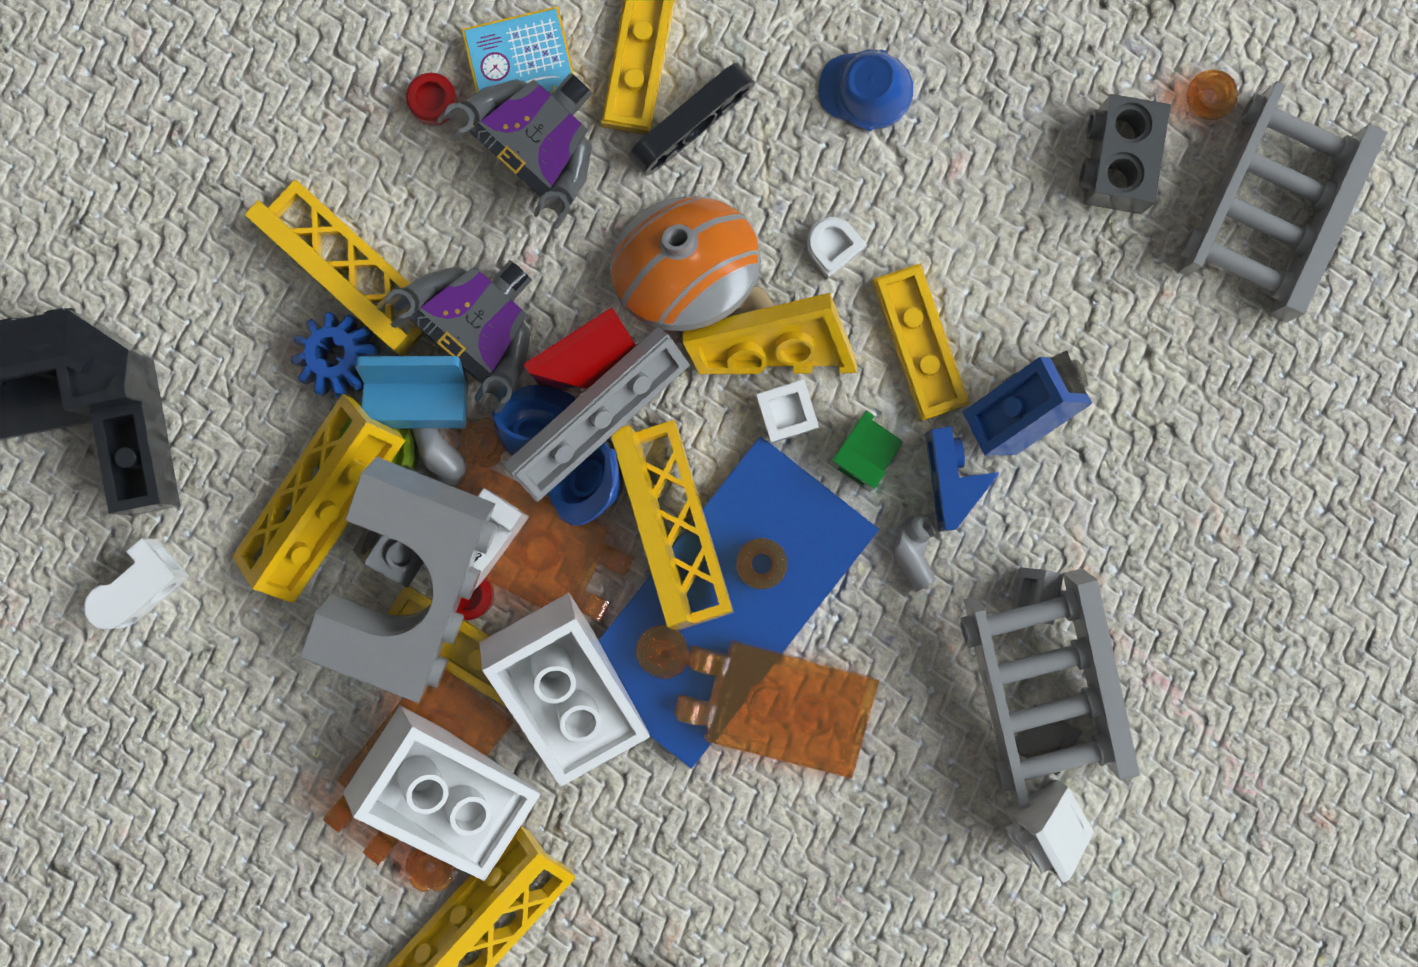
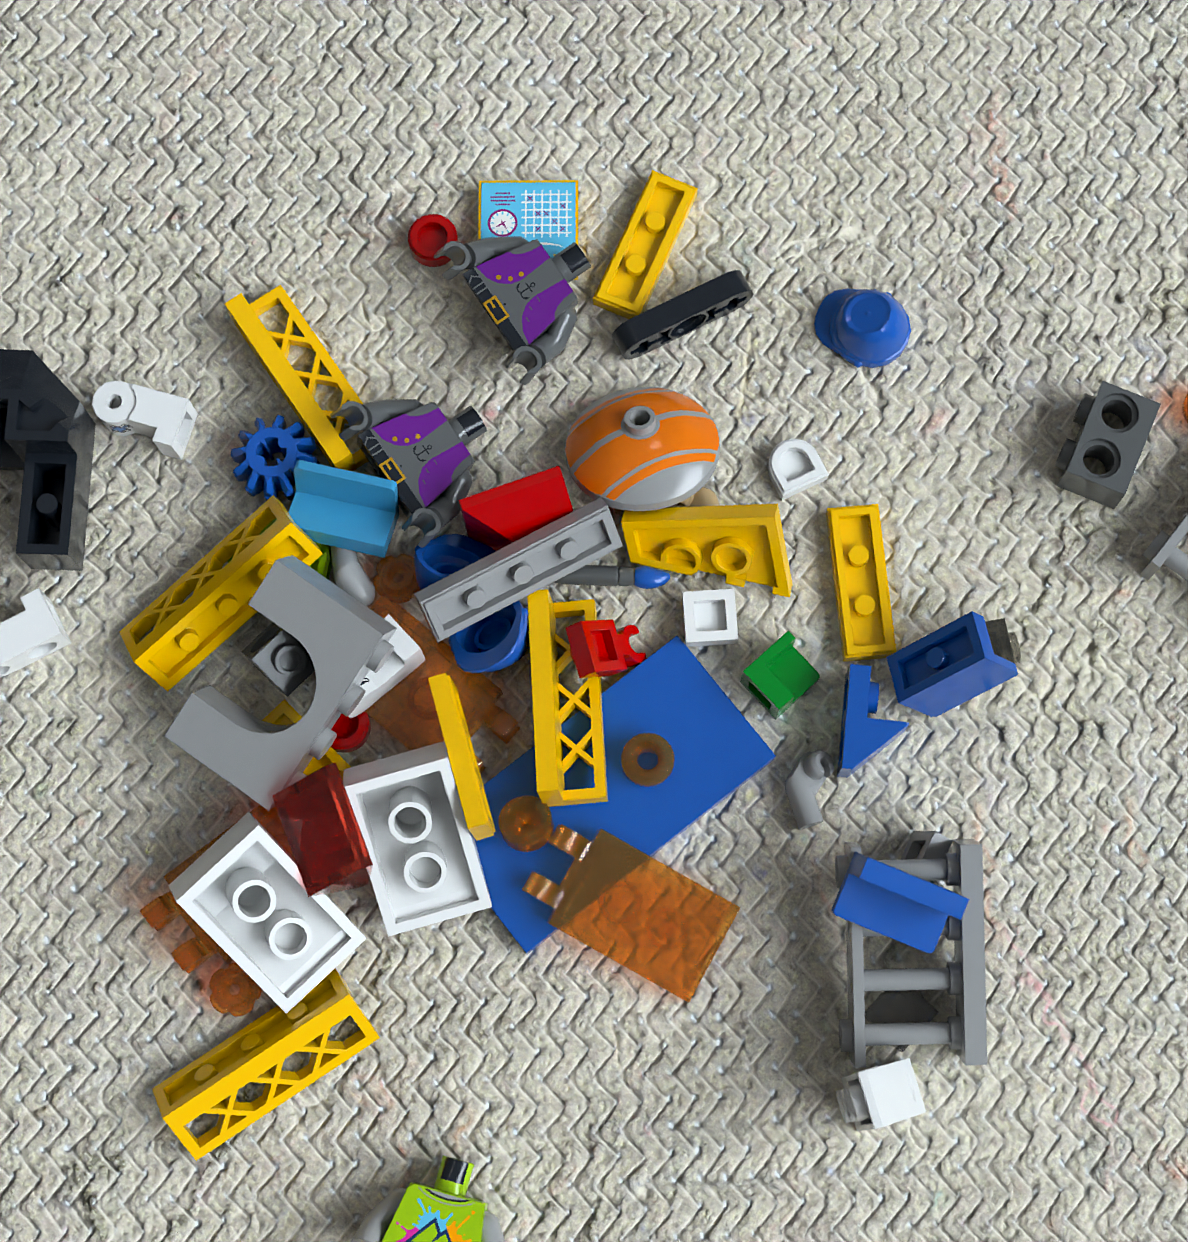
camera: 15 degrees right, 10 degrees down
none -> white leg [92,381,198,460]
none -> clear red slope [272,762,373,897]
none -> yellow tile [428,673,496,841]
none -> dark grey piece [554,565,670,589]
none -> red plate [565,619,647,678]
none -> blue panel [832,852,969,953]

